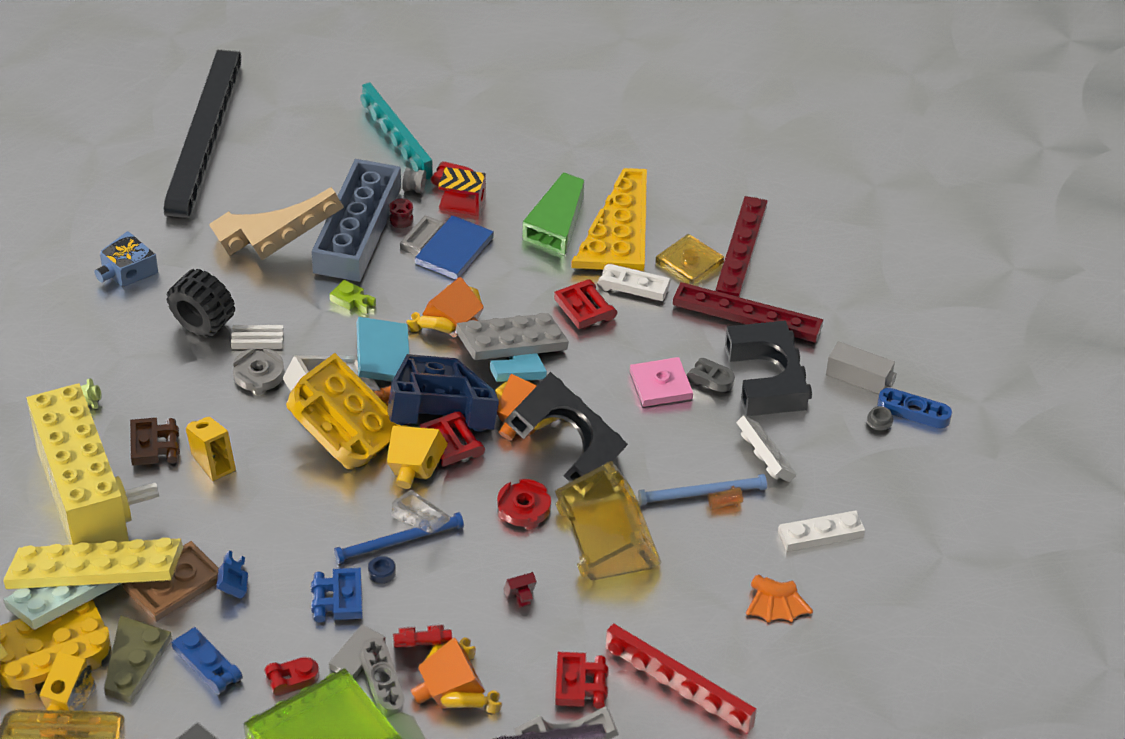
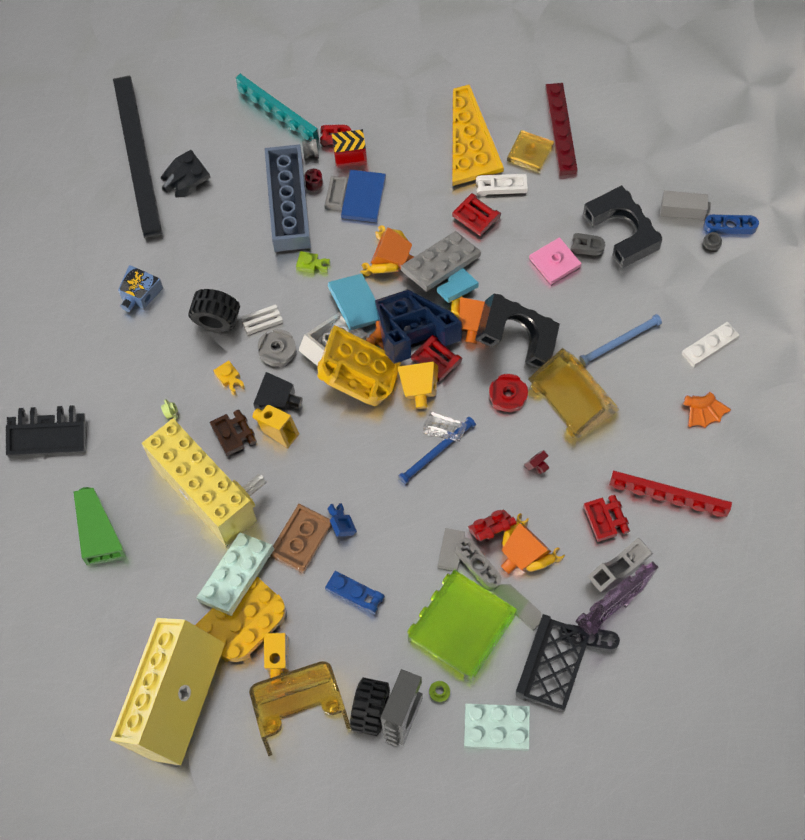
camera: 15 degrees left, 20 degrees up
light yellow plate [3,538,183,589] -> none
olive wing [104,615,172,703] -> none
tan arch [209,187,344,260] -> none
red plate [264,657,320,696] -> none
blue plate [311,568,363,622] -> none
dark blue tile [368,556,396,584] -> none
bright green slope [522,172,584,255] -> none
dark red plate [673,282,824,343] -> none
clear orange pin [707,486,743,510] -> none
white plate [736,415,797,482] -> none
none -> black plate [160,150,211,198]
none -> yellow plate [213,360,245,395]
none -> black torso [253,372,303,413]

